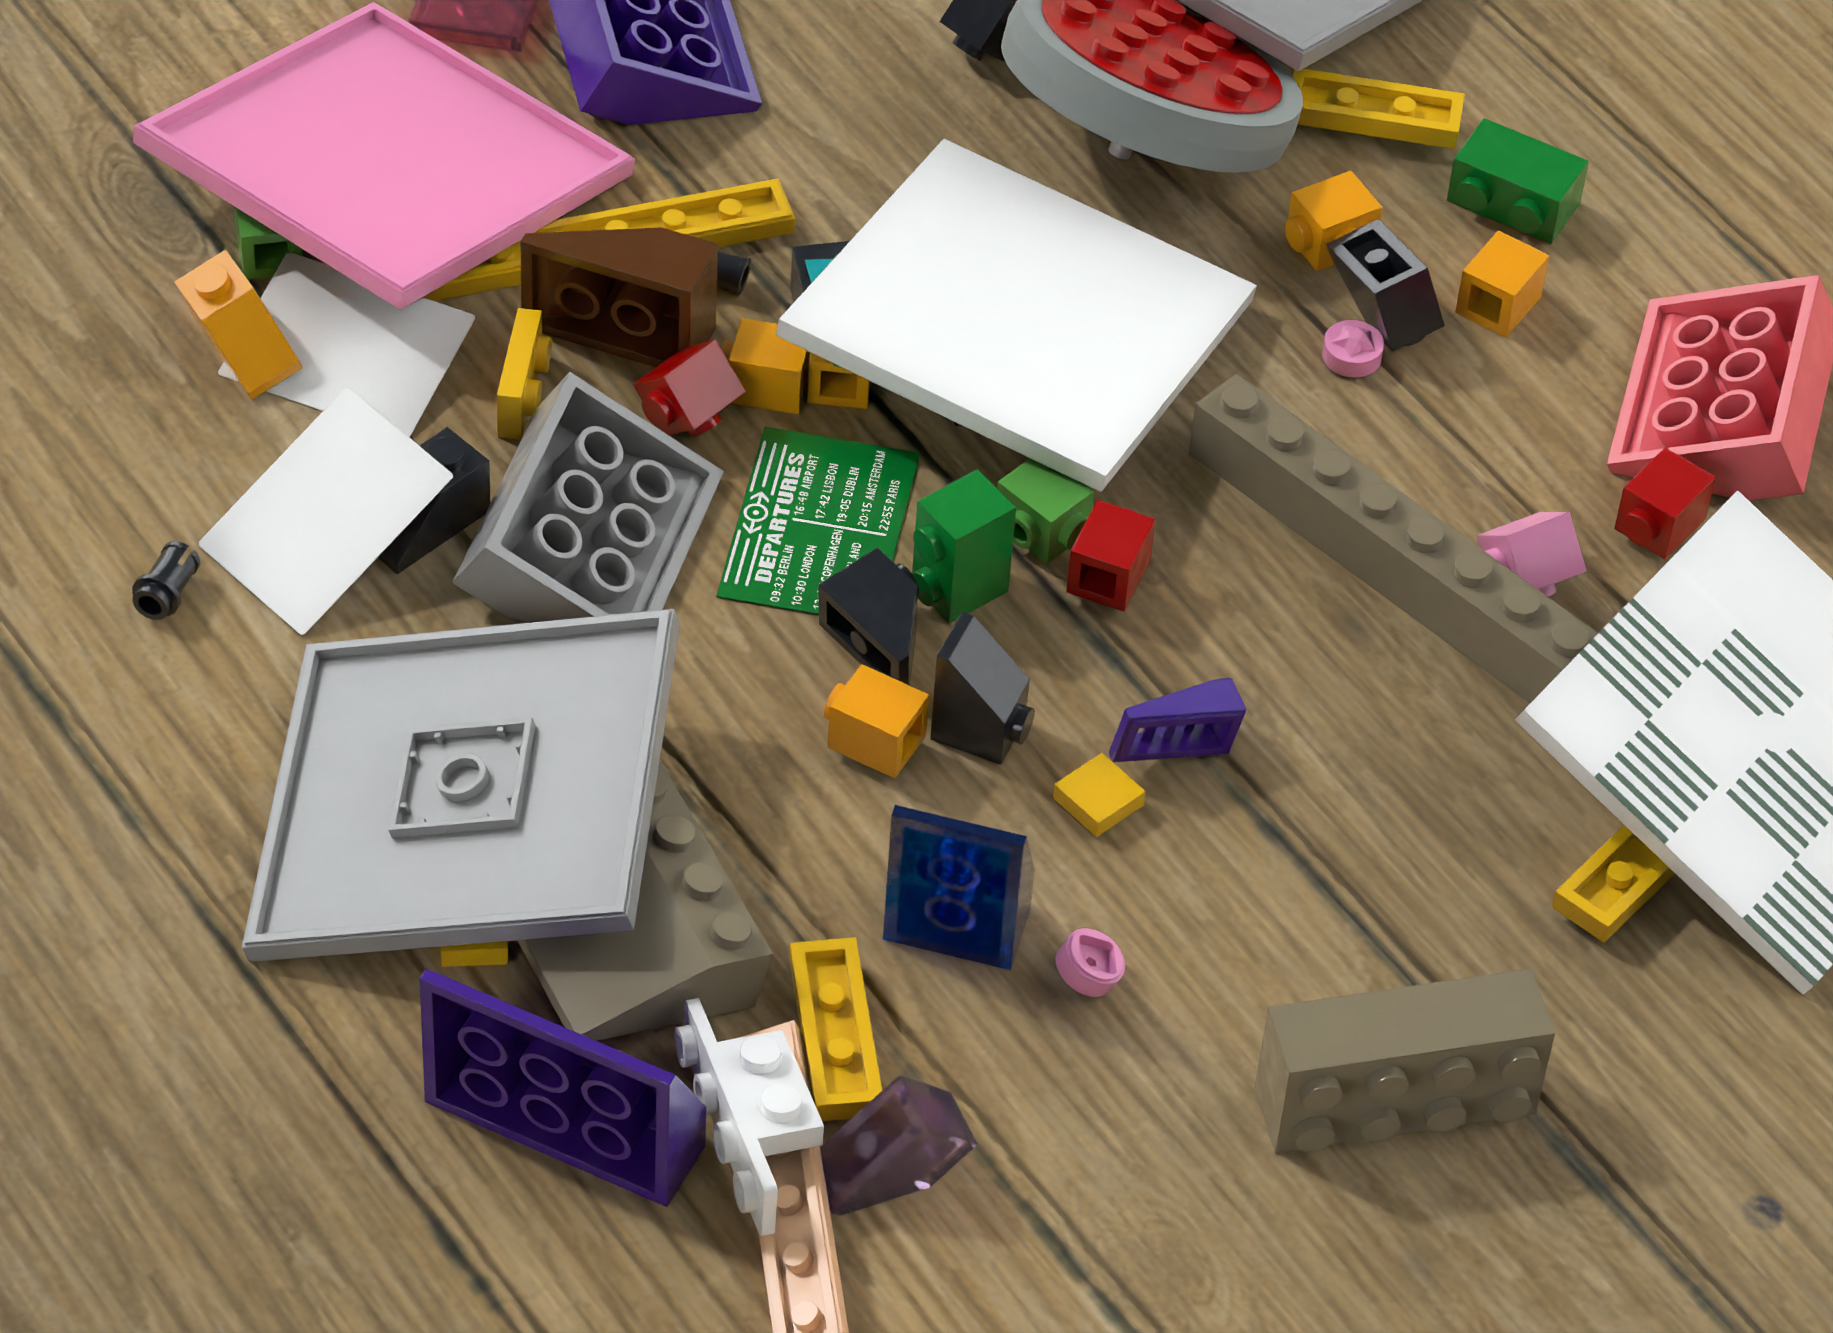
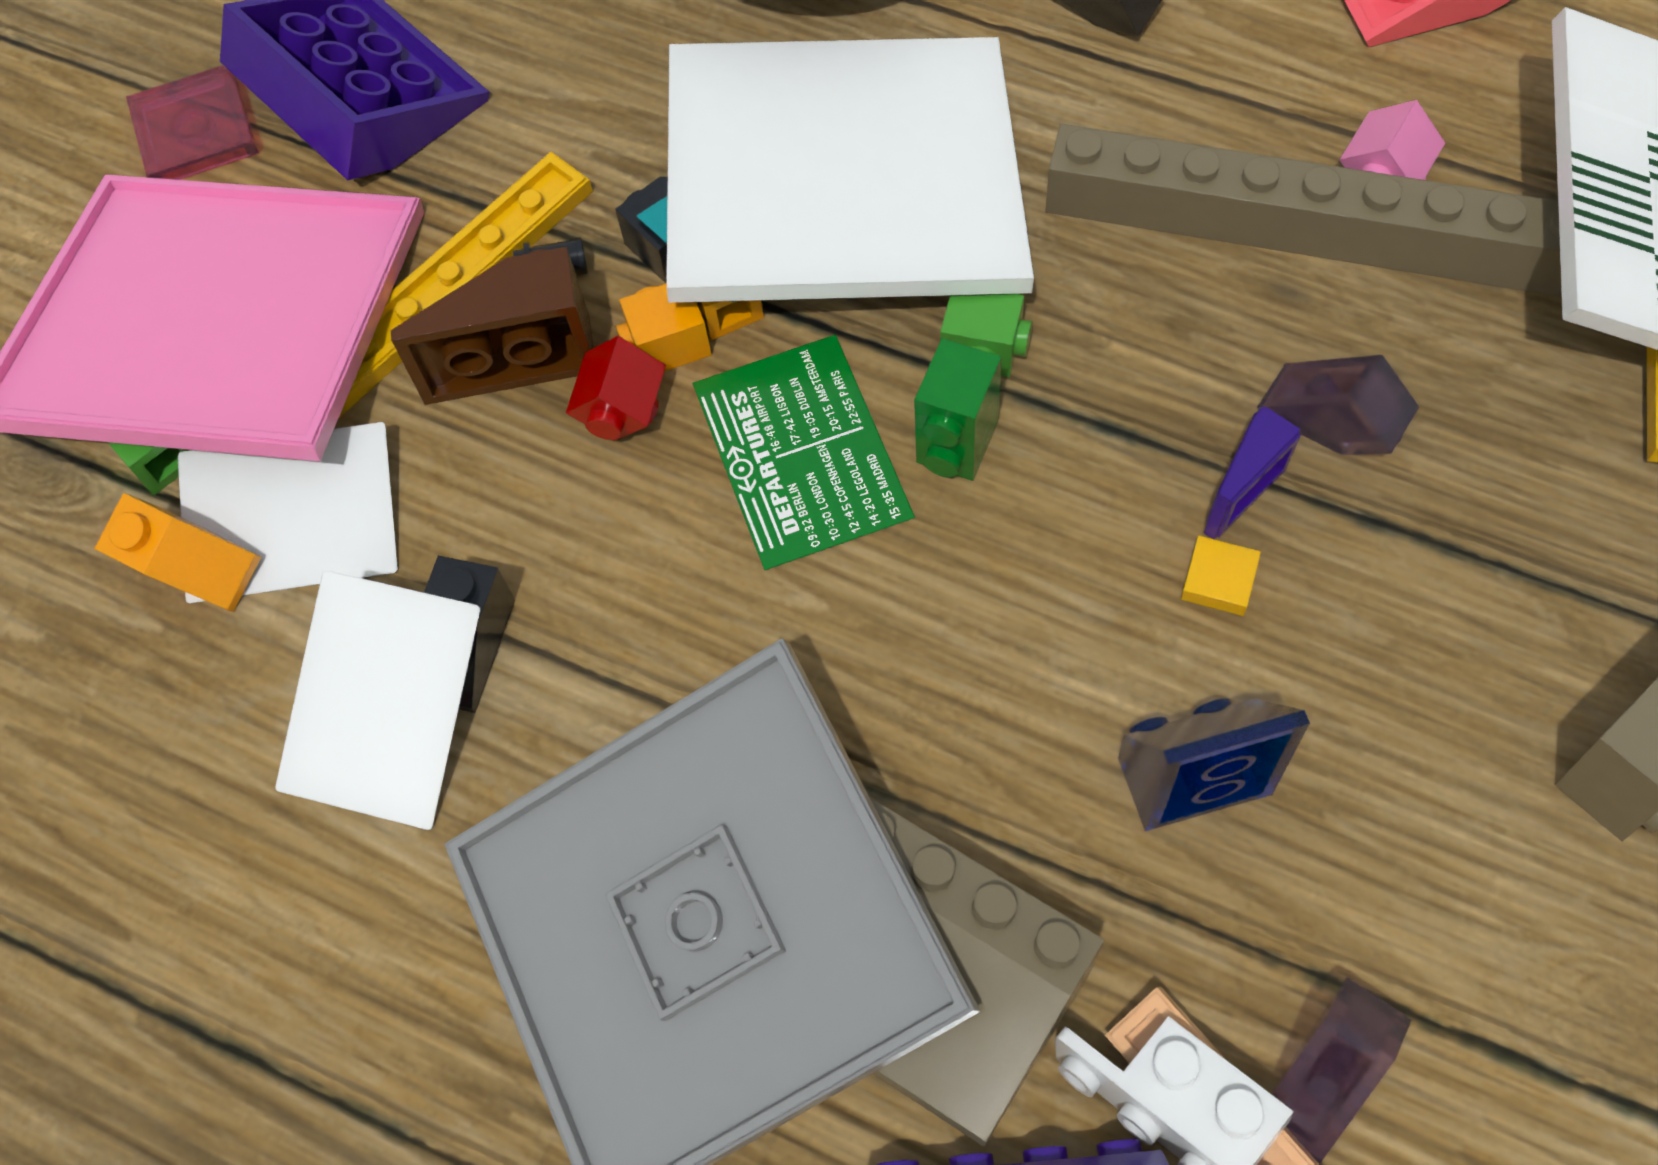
camera: 20 degrees left, 15 degrees up
black pin [132,541,201,620] -> none
light grey slope [452,372,724,623] -> none
yellow plate [497,308,552,440] -> none
yellow plate [789,937,884,1121] -> none
black slope [818,547,919,686] -> none
light orange brick [824,664,929,779] -> none
black slope [930,612,1035,765] -> none
bright pink tile [1056,928,1125,997] -> none
red brick [1066,500,1156,612] -> none
bright pink tile [1322,320,1384,378] -> none
red brick [1614,447,1716,560] -> none
none -> slope [1257,355,1419,455]

